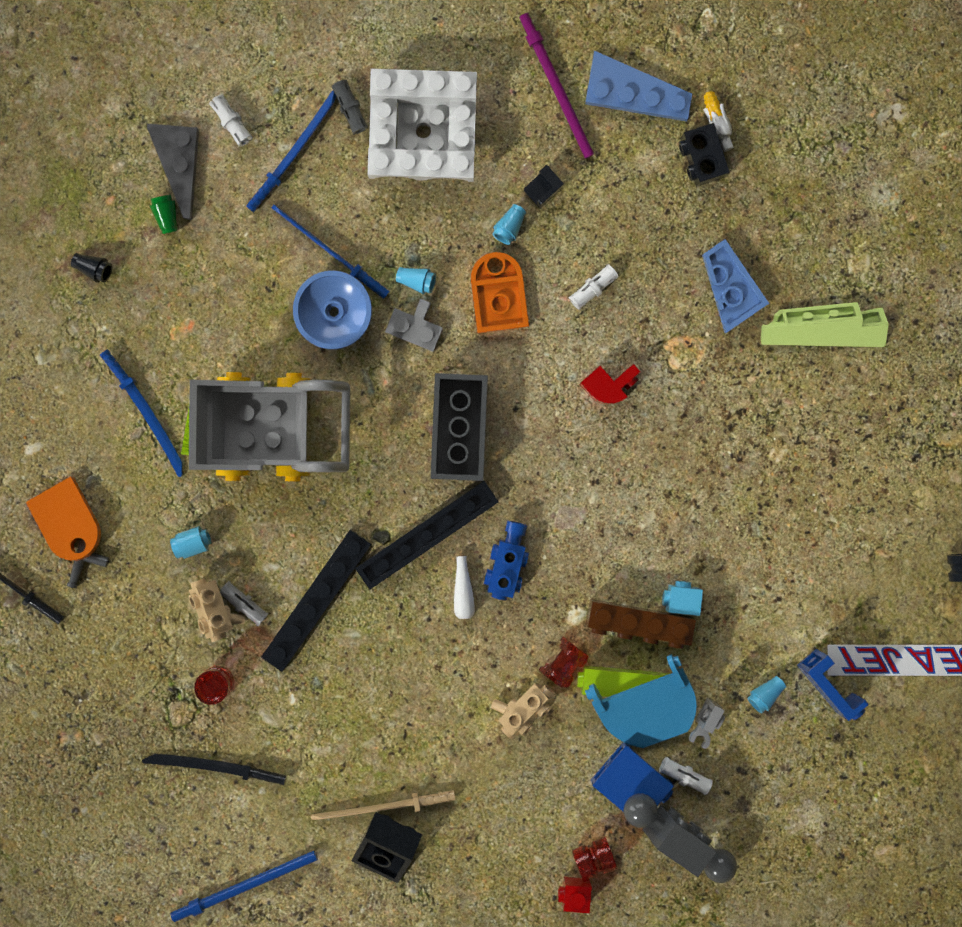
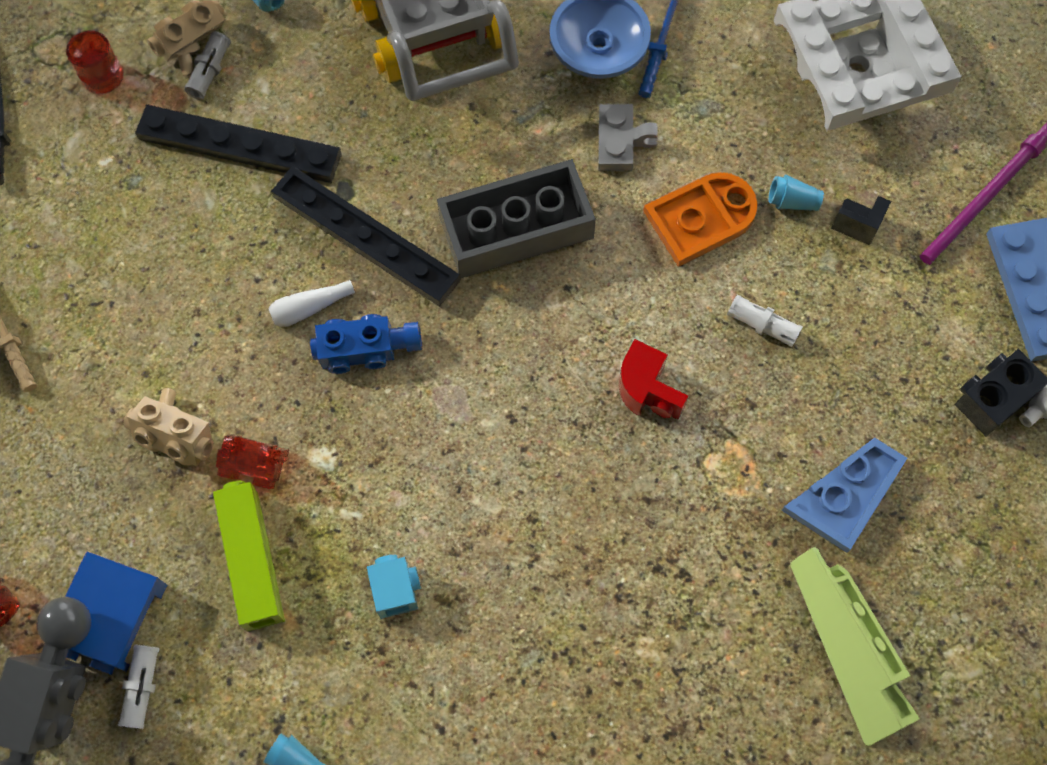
camera: 65 degrees right, 20 degrees down
medium azure cone [396,267,436,294] -> none
dark azure piece [585,654,697,748] -> none
reddish brown brick [586,599,696,649] -> none
light grey plate [689,697,725,749] -> none

